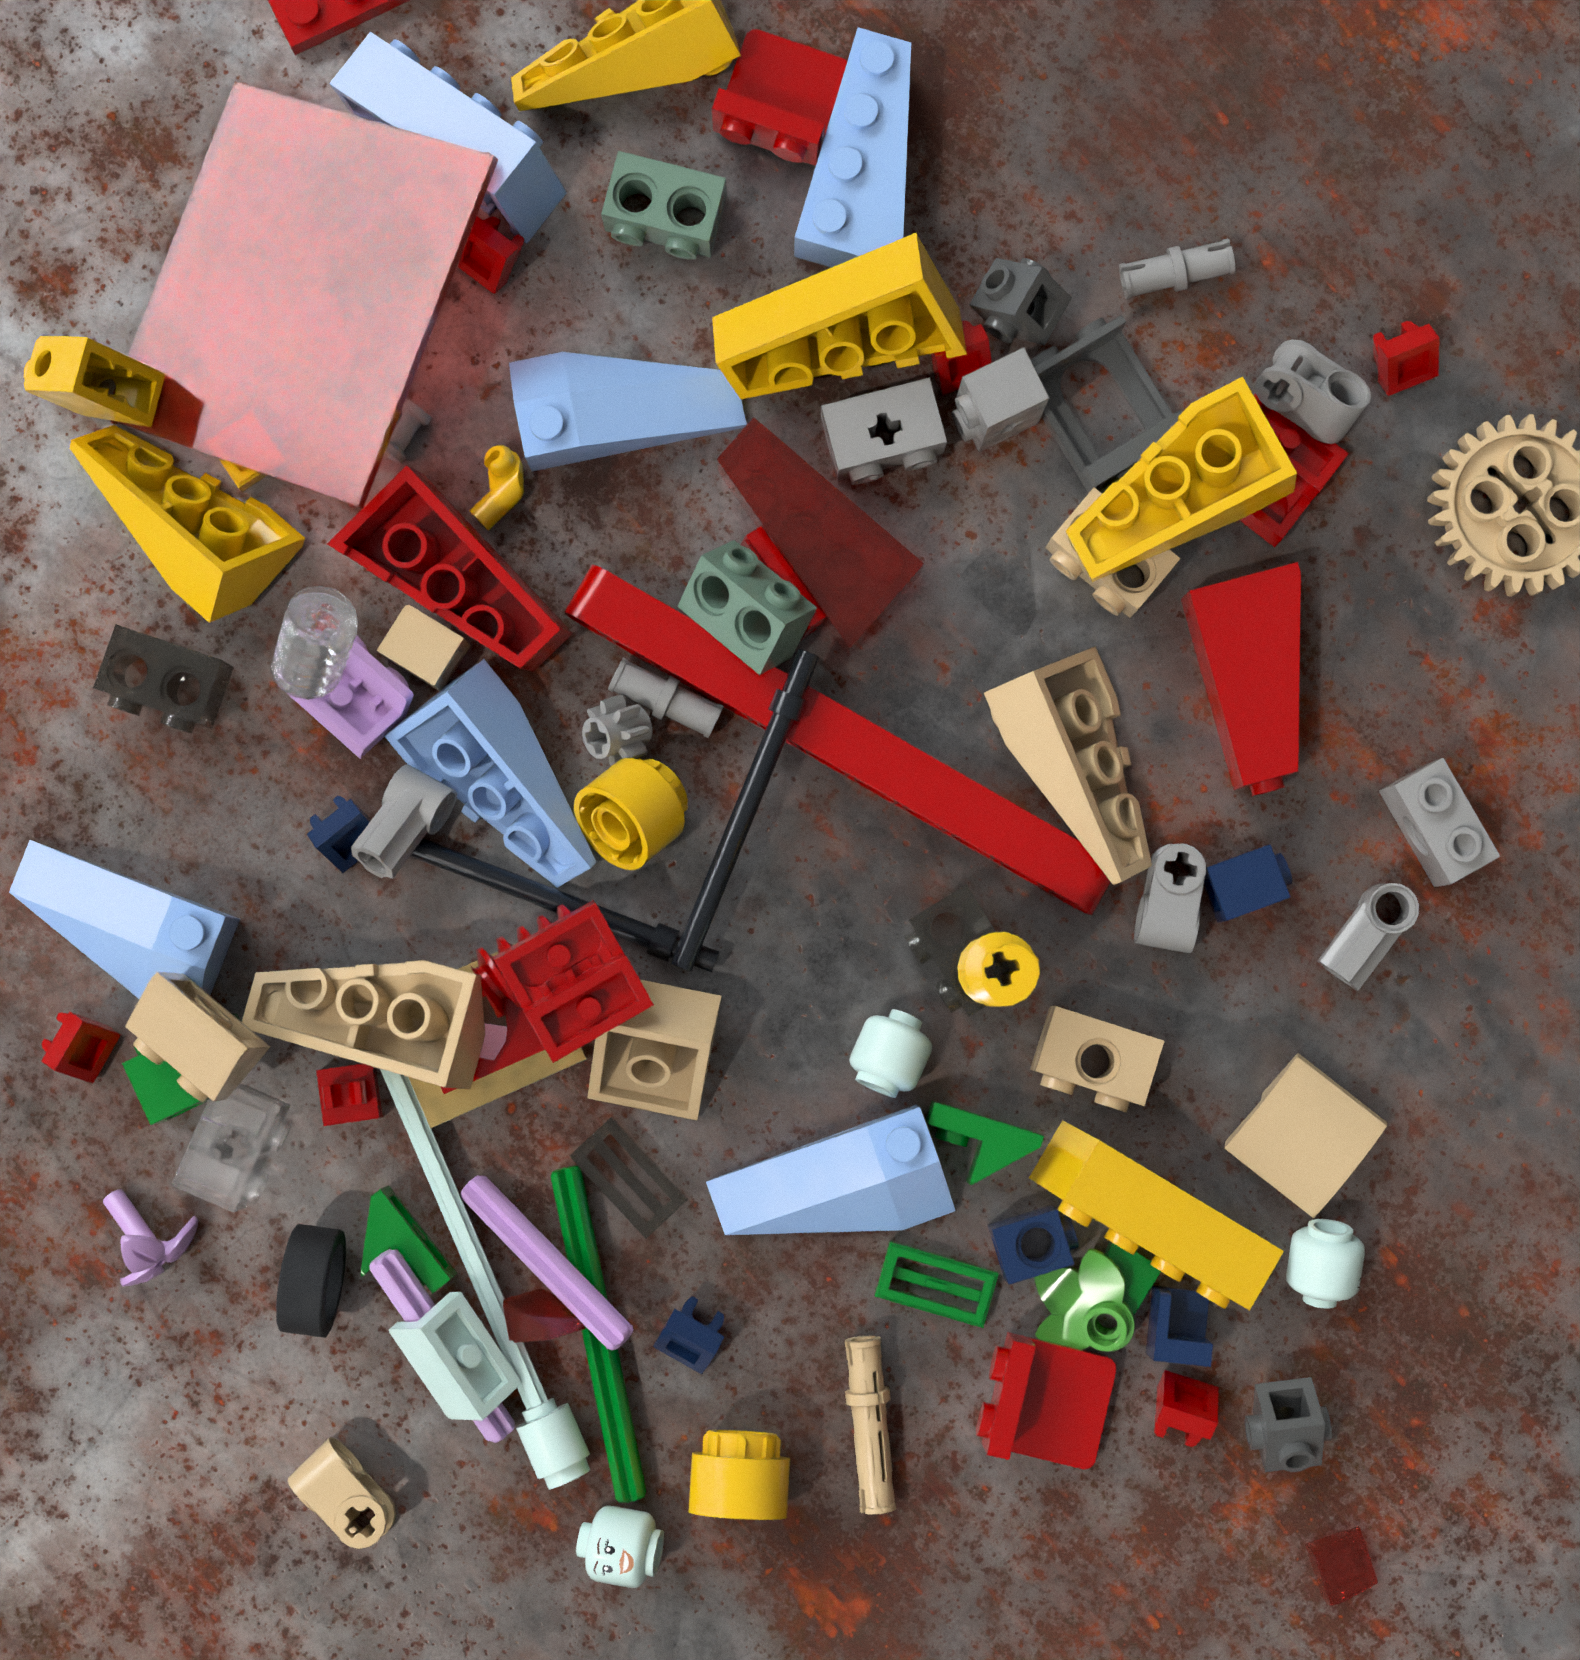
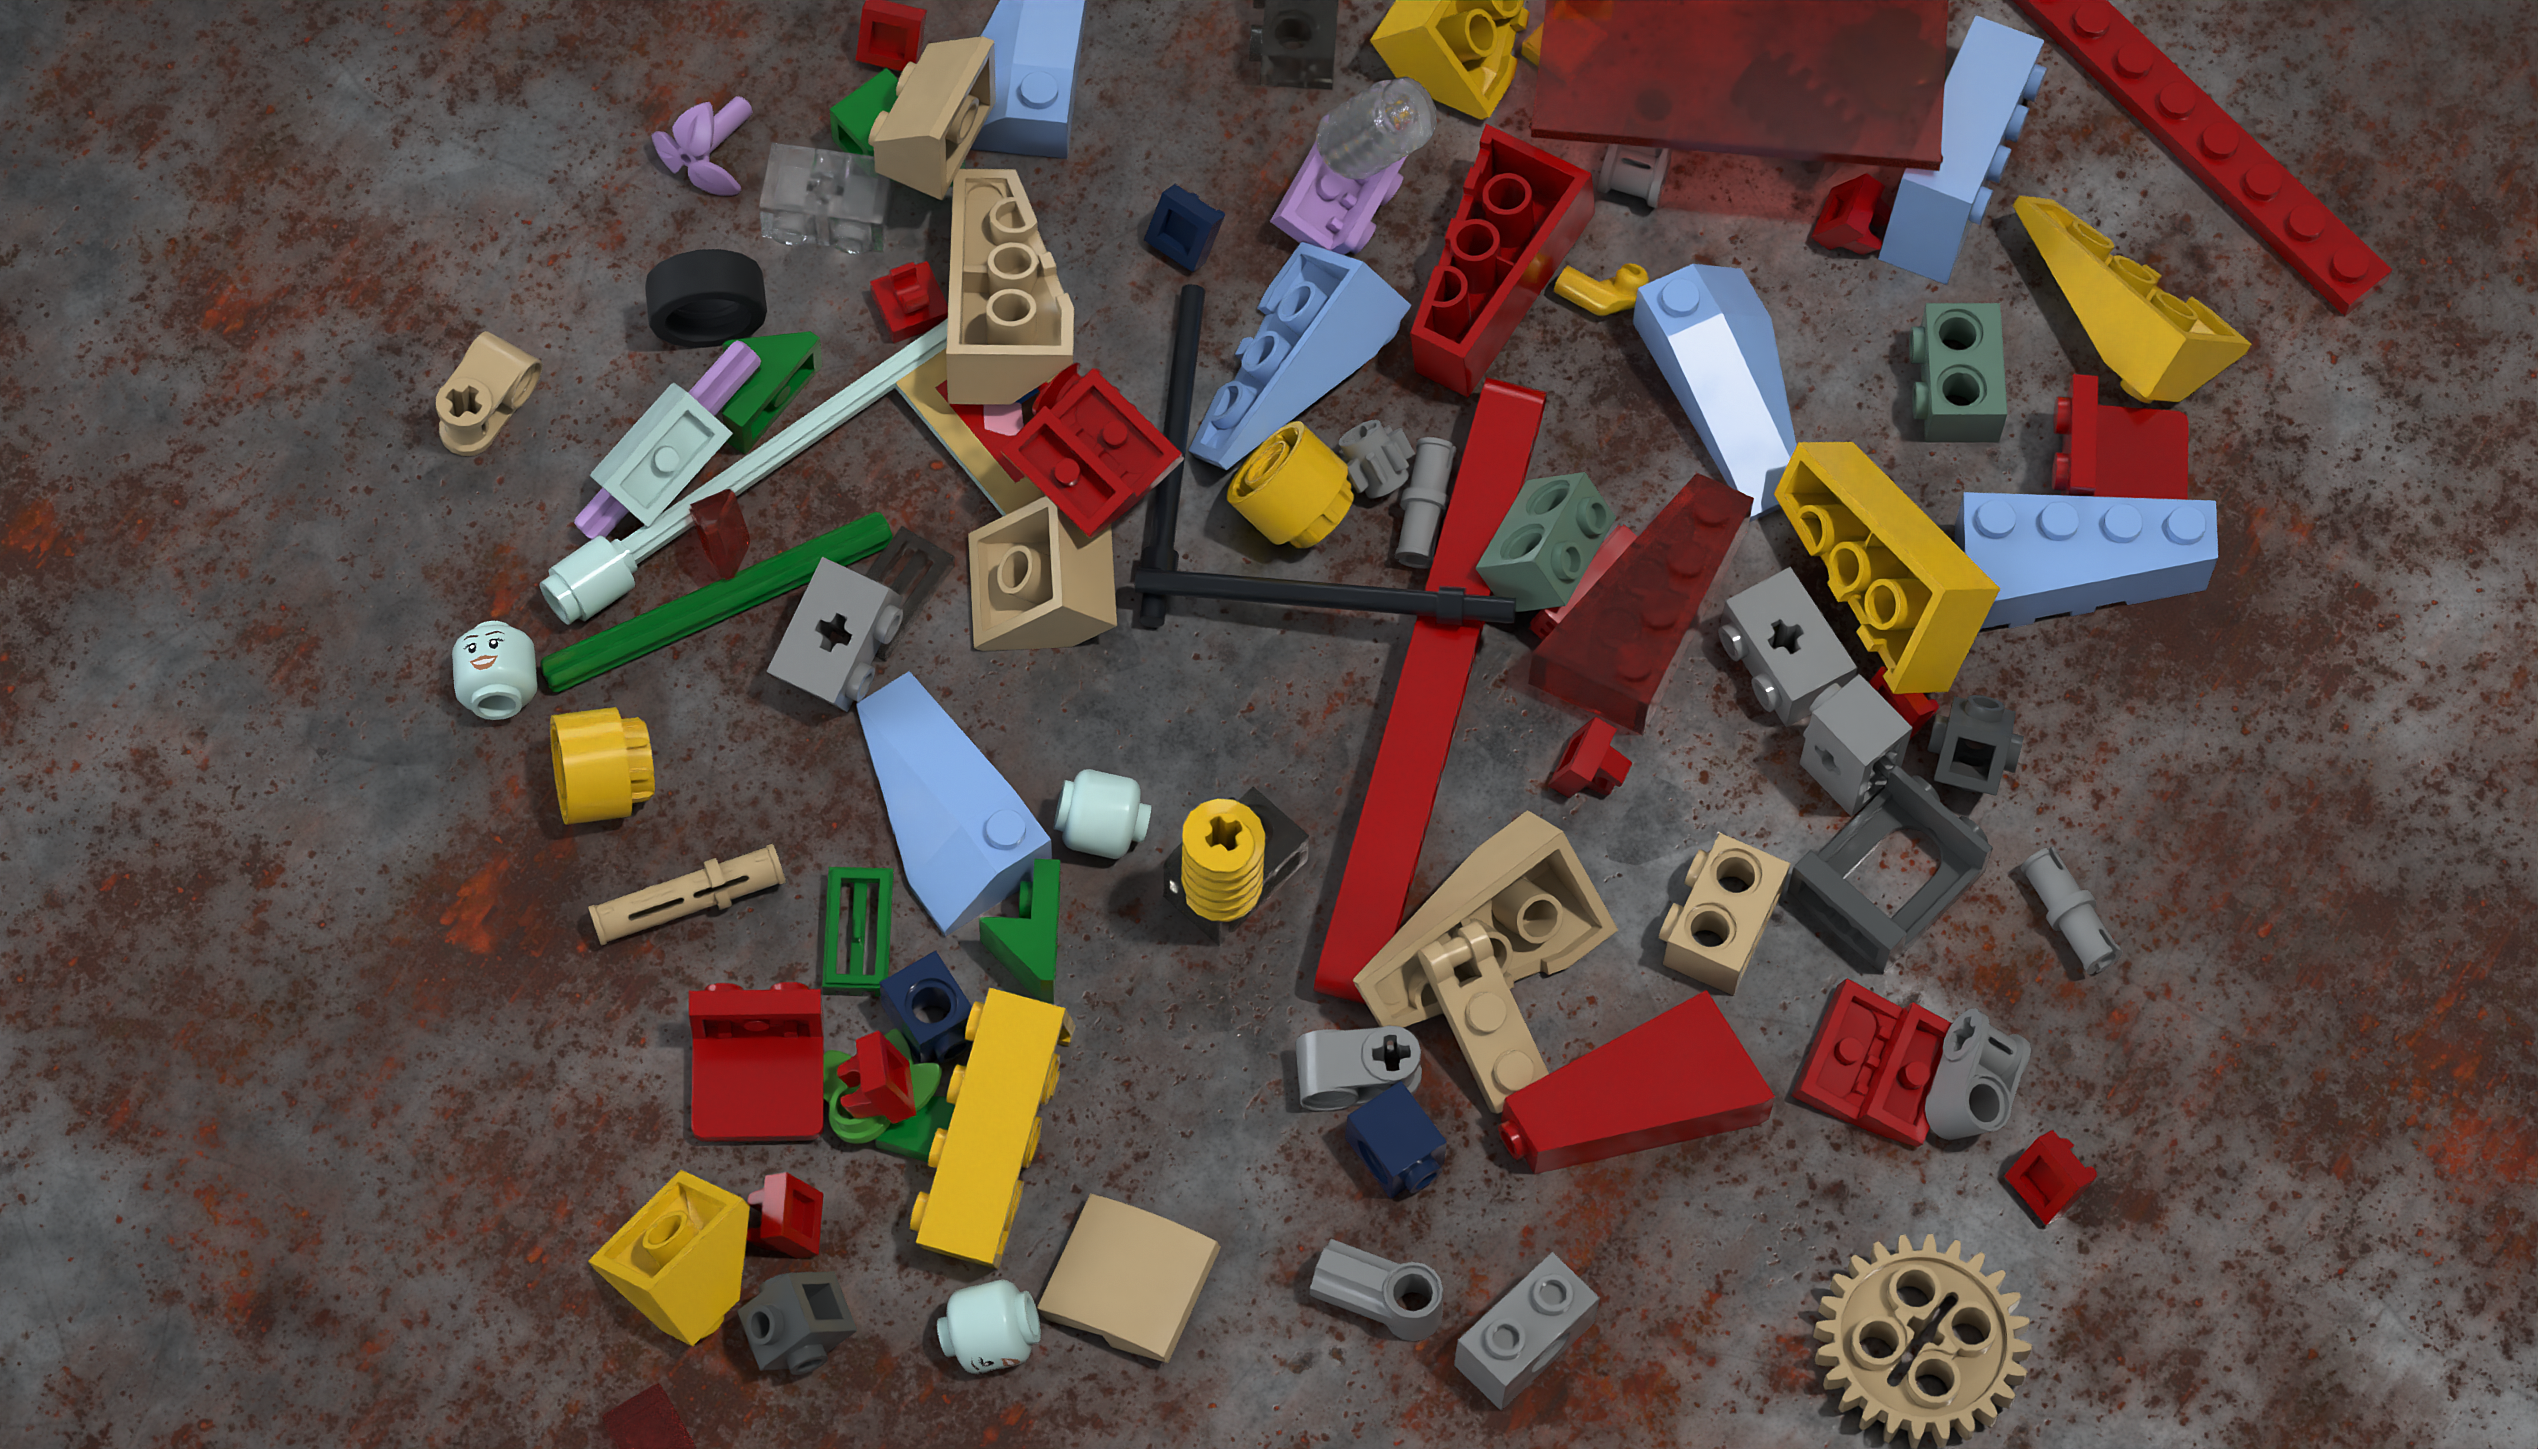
camera: 75 degrees right, 20 degrees down
light grey piece [351,764,457,879] -> none
tan panel [377,605,471,691] -> none
lavender axle [460,1175,633,1350] -> none
dark blue tile [653,1297,724,1375] -> none
tan brick [1030,1006,1164,1112] -> none
yellow wedge [1066,376,1297,582] -> none
dark blue panel [1146,1285,1213,1367] -> none
none -> yellow slope [588,1170,750,1347]
none -> light grey brick [767,557,903,712]
none -> red tile [837,1030,916,1124]
none -> tan plate [1418,920,1549,1114]
none -> red tile [1548,716,1632,798]

